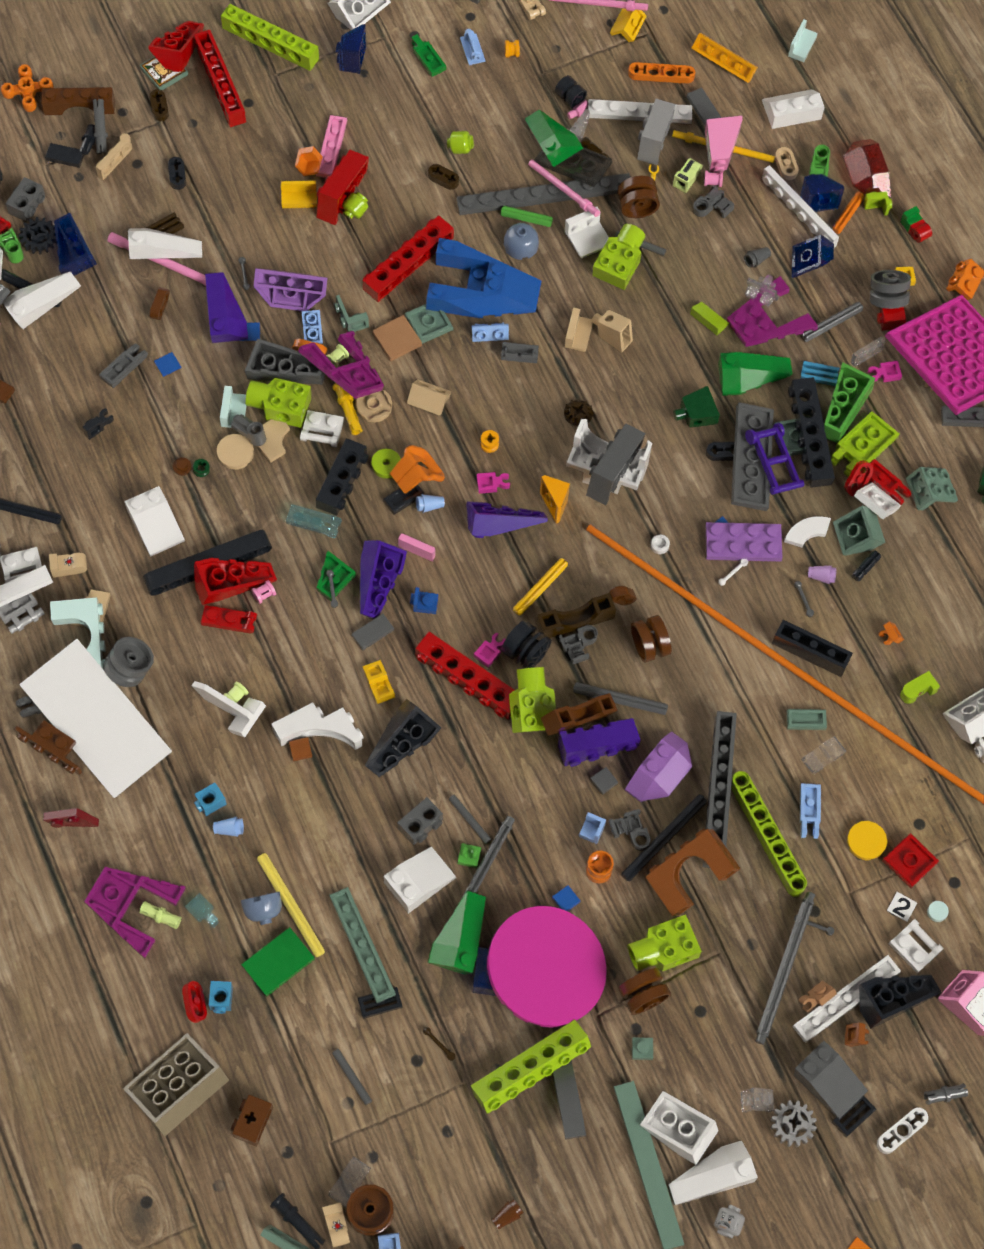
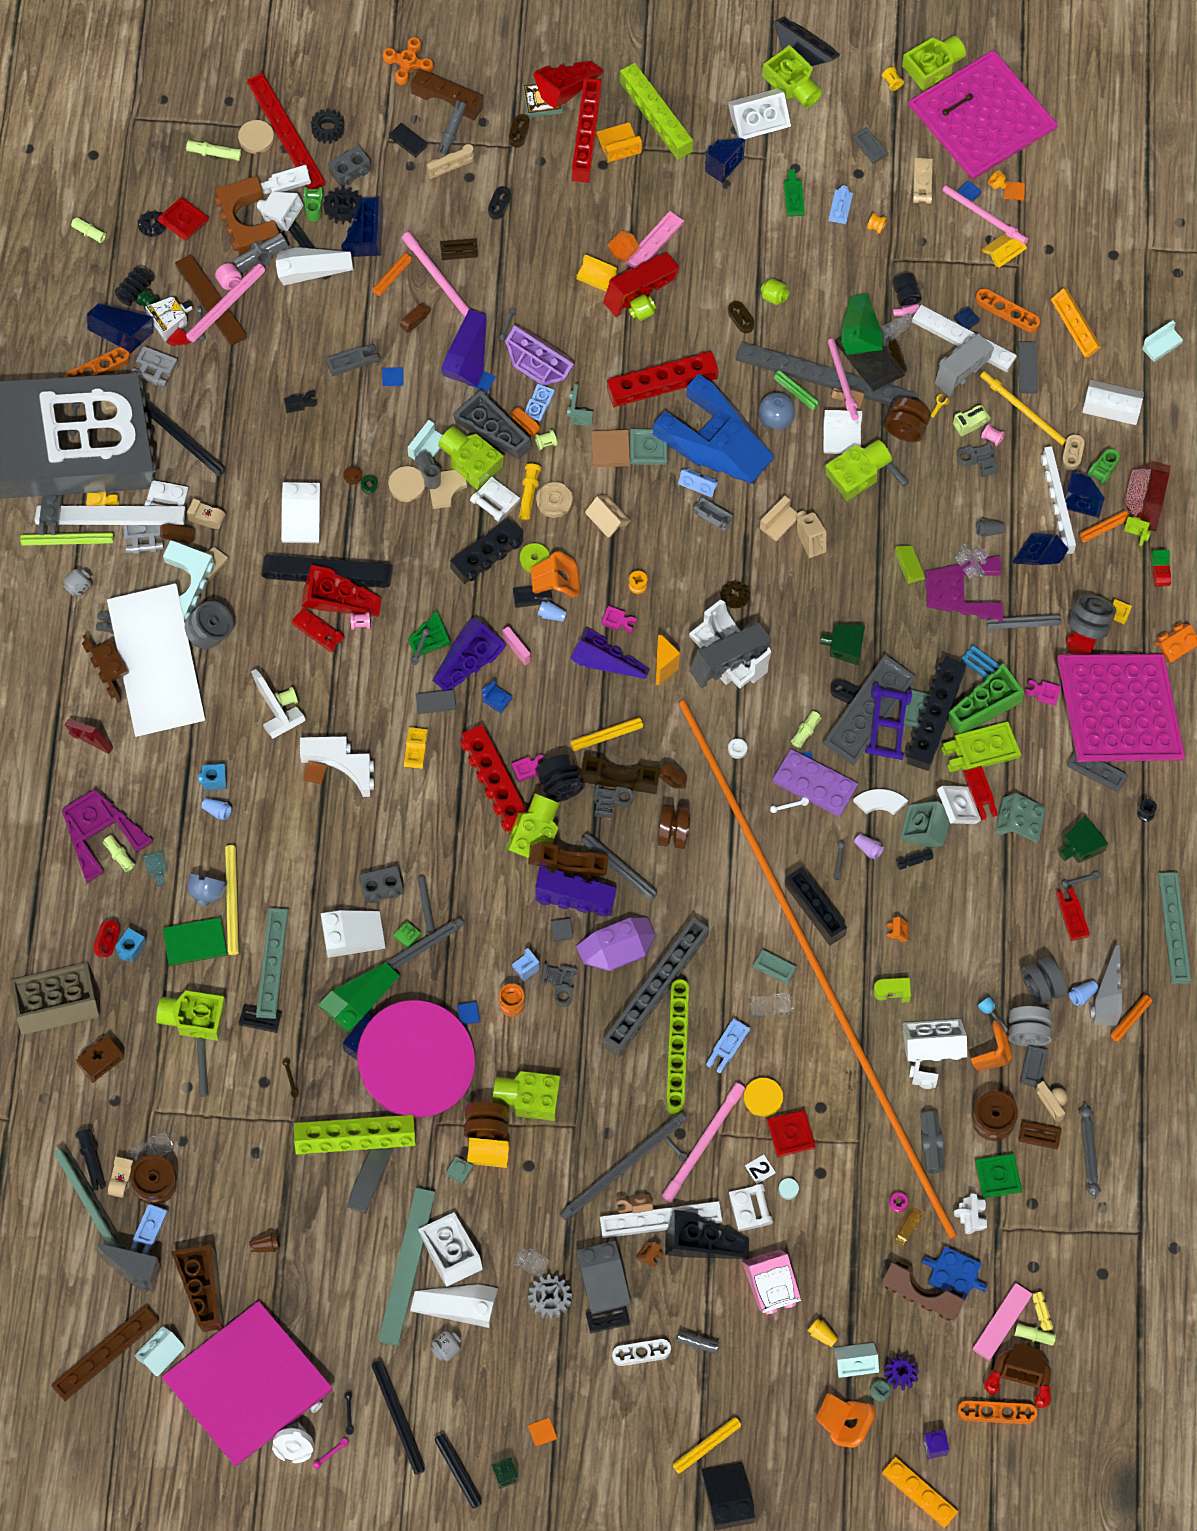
camera: 30 degrees right, 0 degrees up
black axle [80,124,96,155] -> none
white wedge [128,228,202,259] -> none
clear light blue plate [286,504,342,538] -> none
magenta wing [298,331,384,399] -> none
black wedge [365,699,442,777] -> none
black axle [621,794,707,881] -> none
dark orange arch [645,828,741,916] -> none
bright pink slope [705,116,742,173] -> none
green wedge [718,352,793,396] -> none
red plate [844,460,874,497] -> none
clear tile [851,336,886,367] -> none
none -> lime brick [156,990,226,1041]
none -> reddish brown beam [160,524,195,543]
none -> orange axle [372,253,412,296]
none -> yellow panel [467,1138,509,1168]
none -> light orange bracket [596,122,642,163]
none -> bright pink piece [662,1083,745,1202]
none -> yellowish green pin [791,711,822,748]
none -> medium nougat plate [831,387,865,411]
none -> dark blue tile [954,306,980,330]

